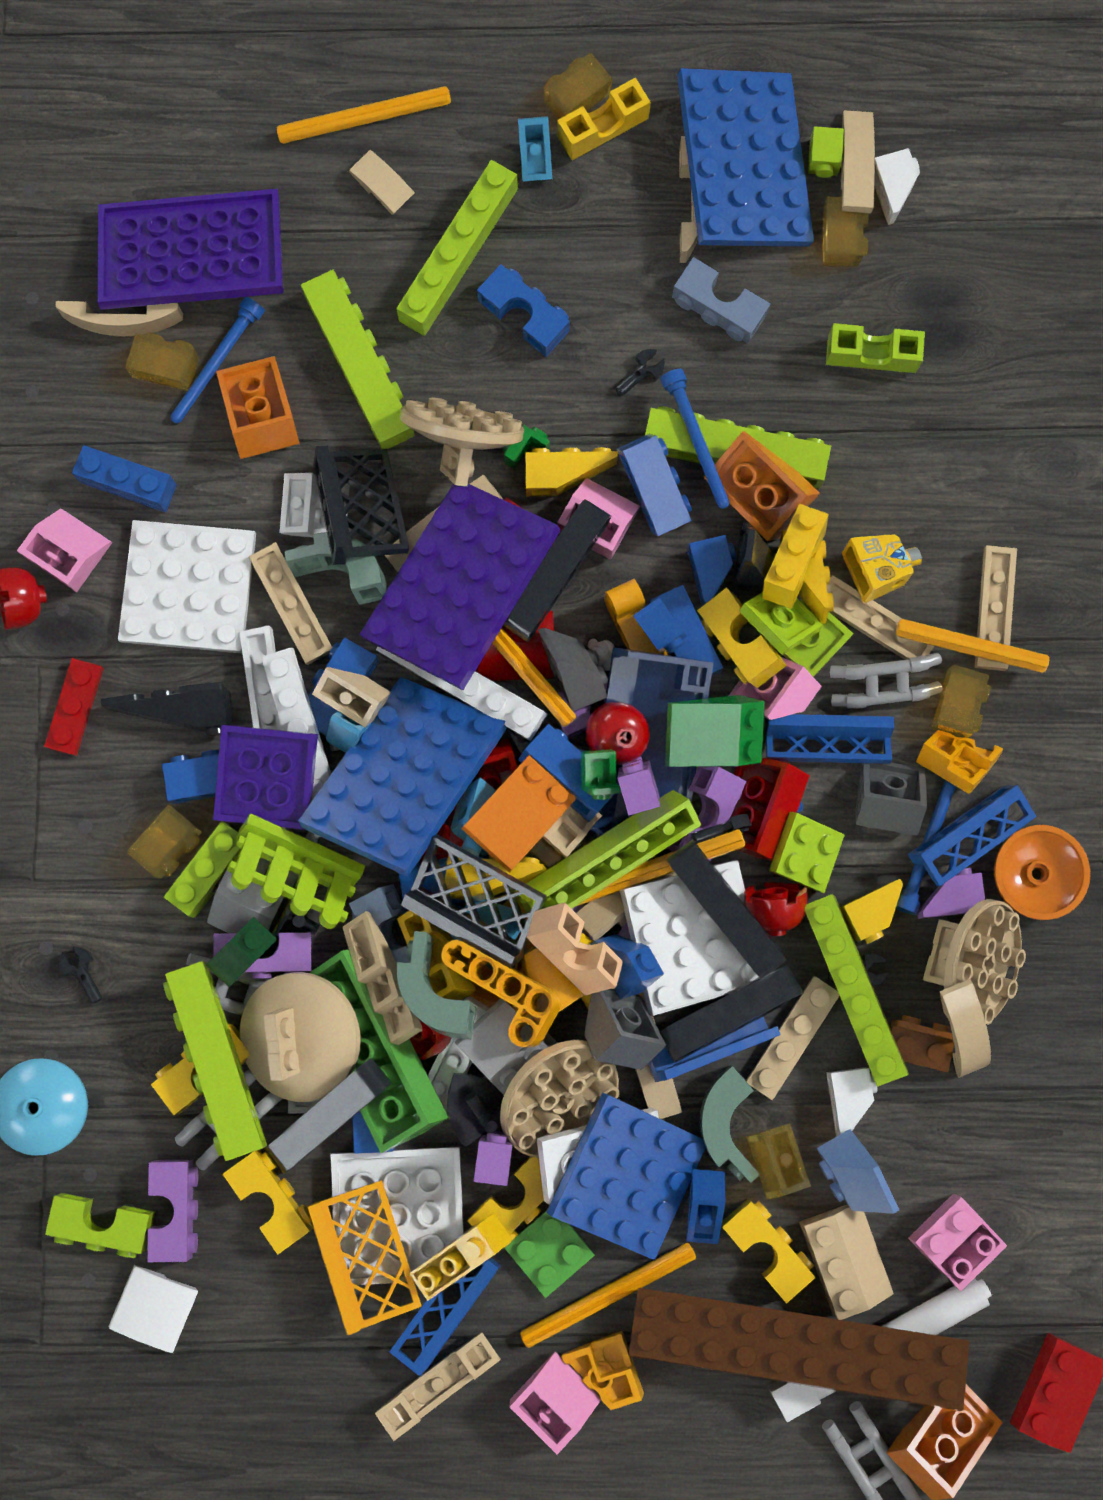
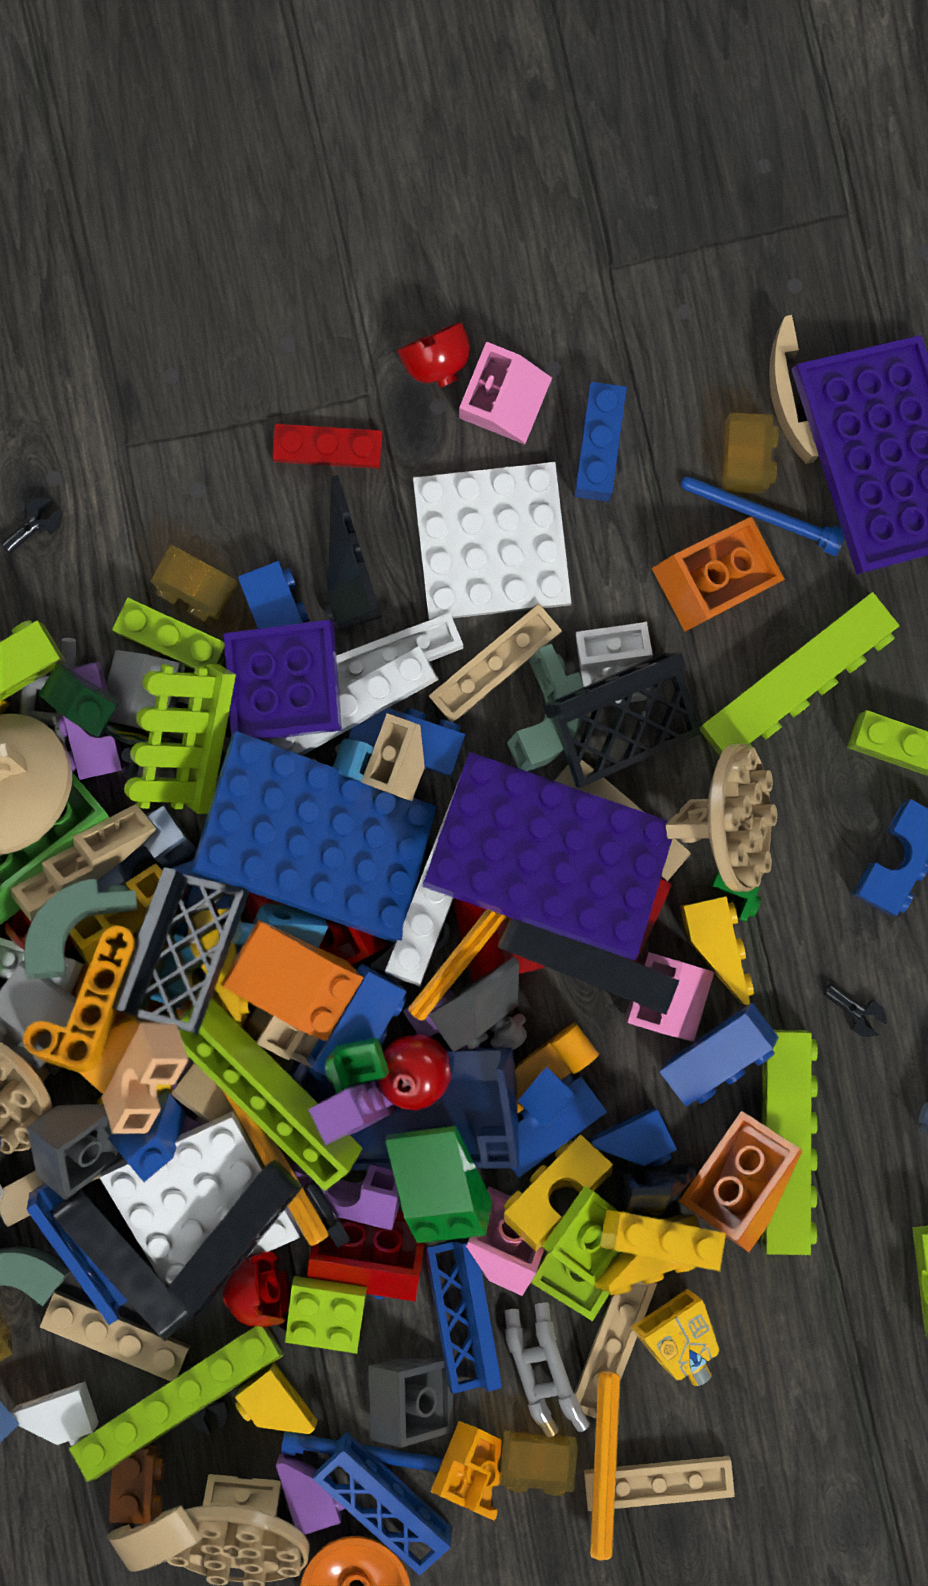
camera: 80 degrees right, 5 degrees up
blue piece [660,368,729,509] -> none

